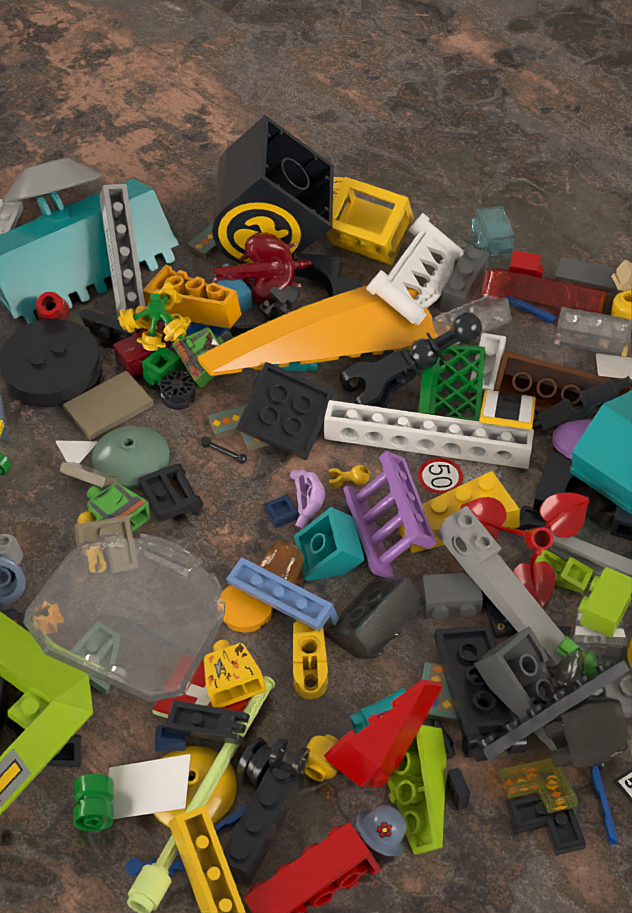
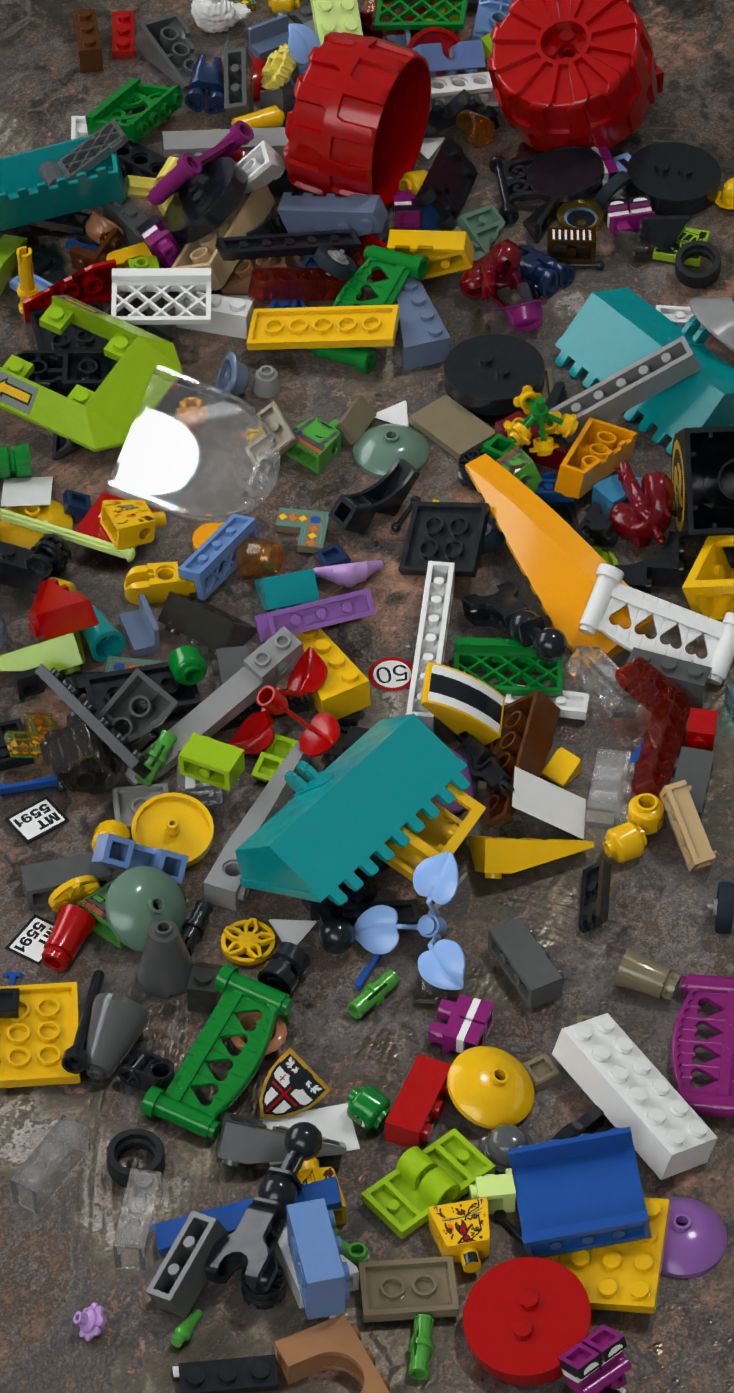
camera: 85 degrees right, 5 degrees down
red plant [36,292,70,321] -> none
black plate [138,464,204,522] -> none
black hinge [164,700,250,745] -> none
yellow arm [328,465,370,489] -> none
none -> sand blue panel [119,594,161,658]
none -> green head [168,645,208,686]
none -> dark tan tile [275,507,331,554]
none -> black arch [328,458,421,534]
none -> yellow slope [542,747,582,789]

